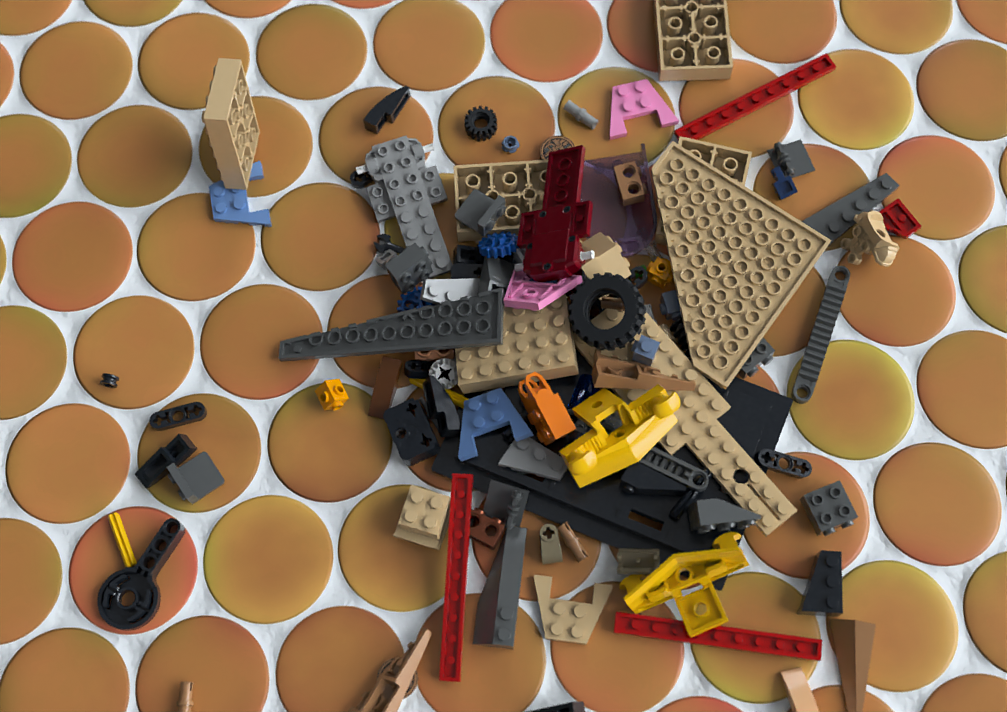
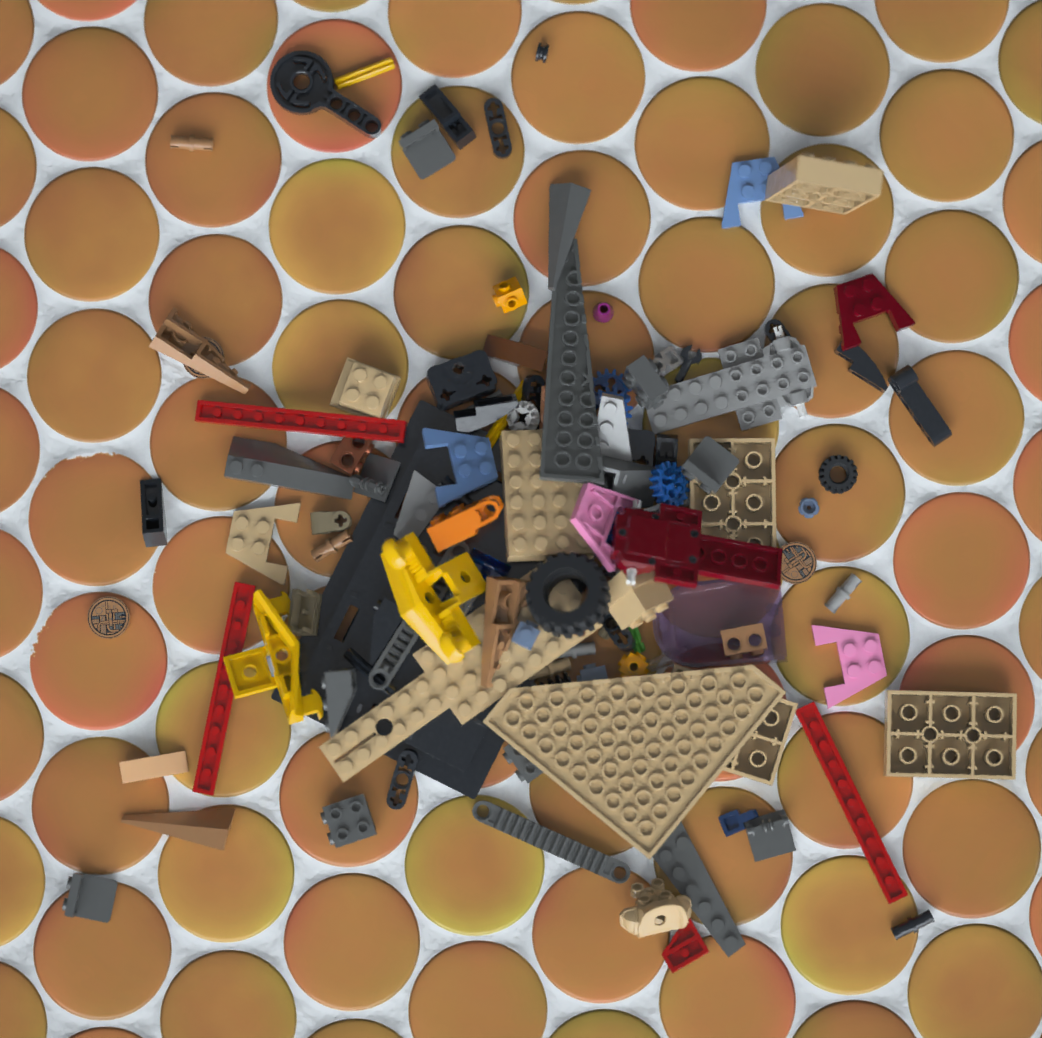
camera: 90 degrees right, 15 degrees up
black wedge [796,550,843,617] -> none
none -> dark grey wedge [548,183,591,292]
none -> magenta cone [593,302,614,323]
none -> dark red wing [834,273,916,351]
none -> black beam [888,365,952,447]
none -> black pin [890,909,935,940]

